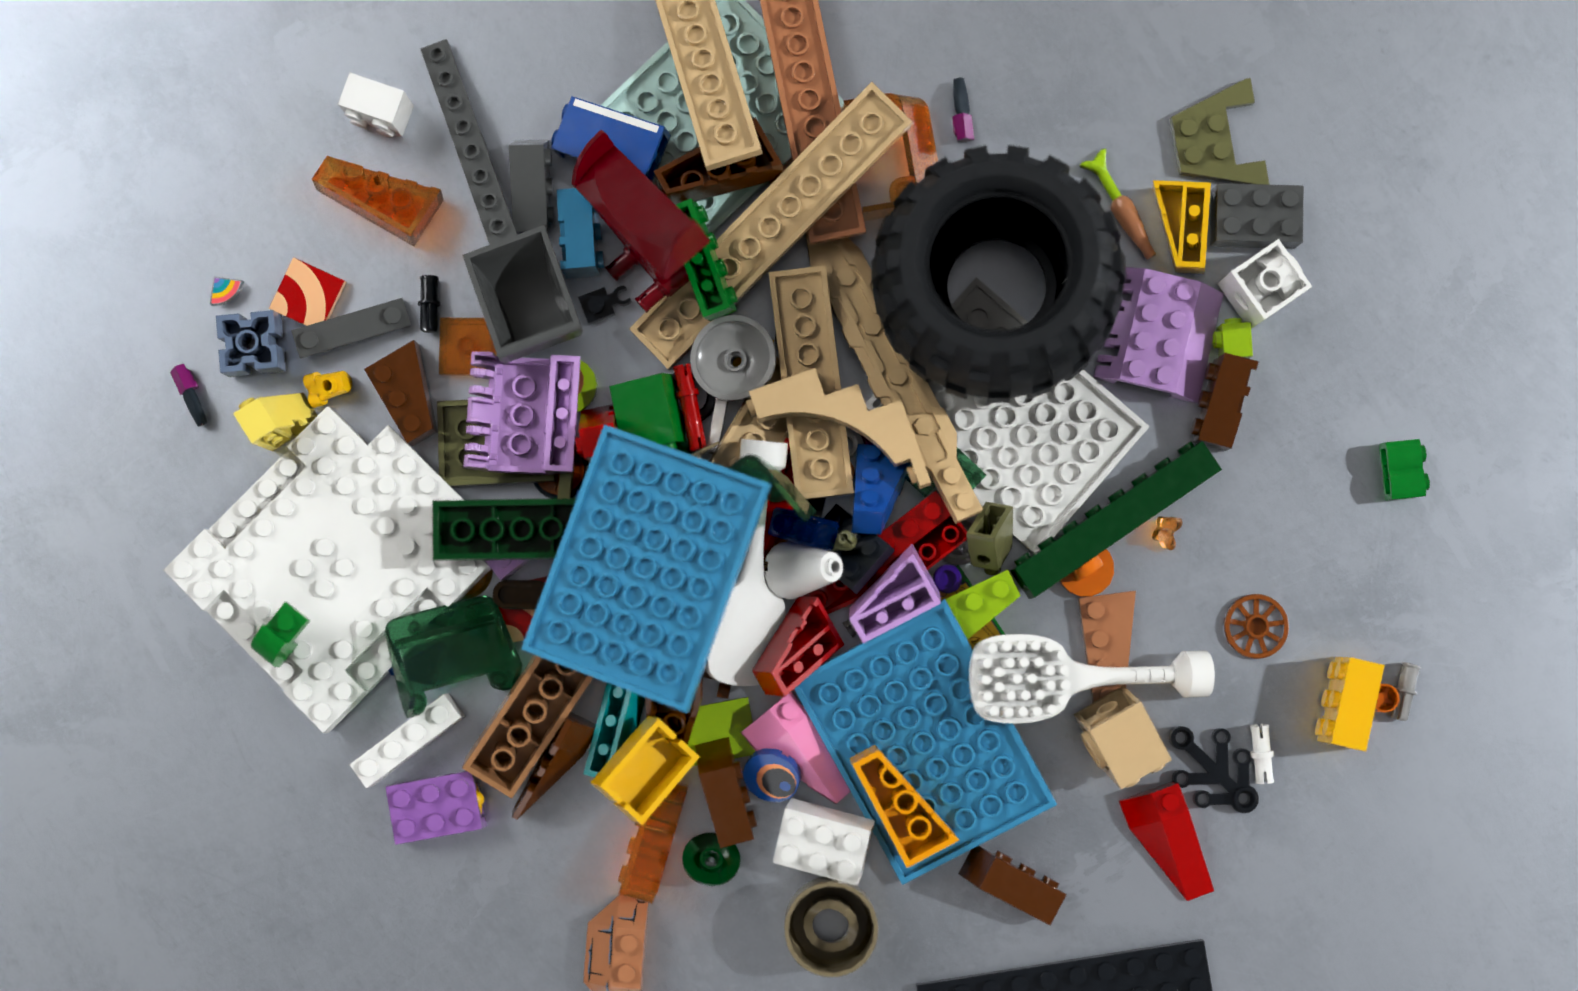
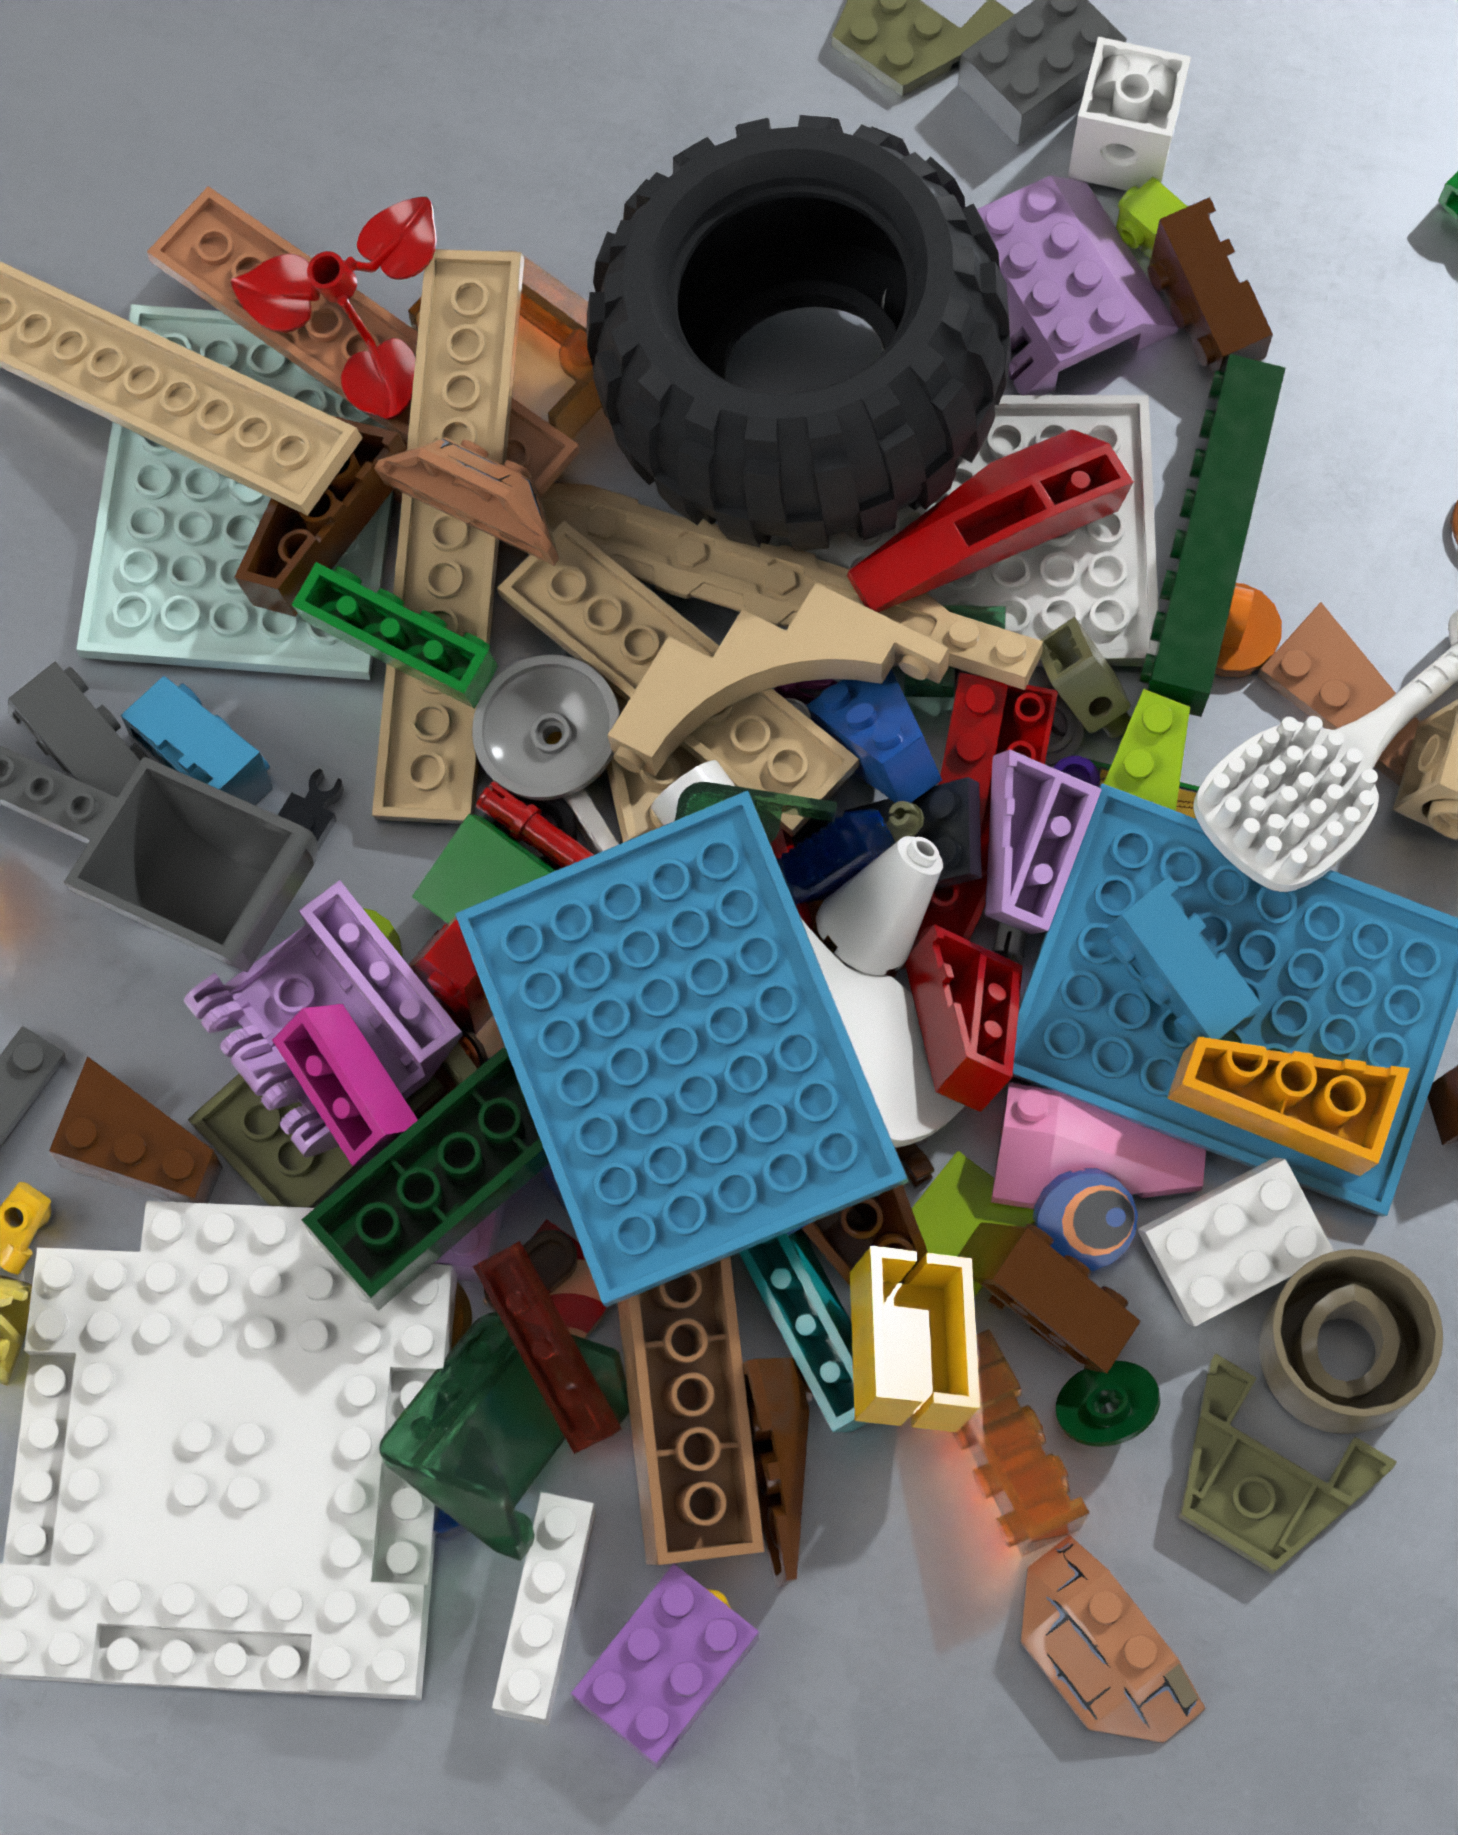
camera: 40 degrees left, 15 degrees down
green brick [251,602,311,668] -> none
black axle [417,275,440,333] -> none
clear orange plate [439,318,497,376] -> none
blue panel [551,96,671,182] -> none
dark red piece [571,130,710,313] -> none
piece [952,78,975,142] -> none
clear orange piece [1152,516,1183,550] -> none
yellow wedge [1153,180,1211,274] -> none
none -> red plant [231,197,437,420]
none -> dark pink brick [272,1004,418,1166]
none -> nougat wedge [374,438,559,566]
none -> clear red tile [472,1241,622,1454]
none -> red wedge [846,429,1134,613]
none -> dark azure wedge [1104,875,1261,1044]
none -> olive wing [1179,1353,1397,1574]

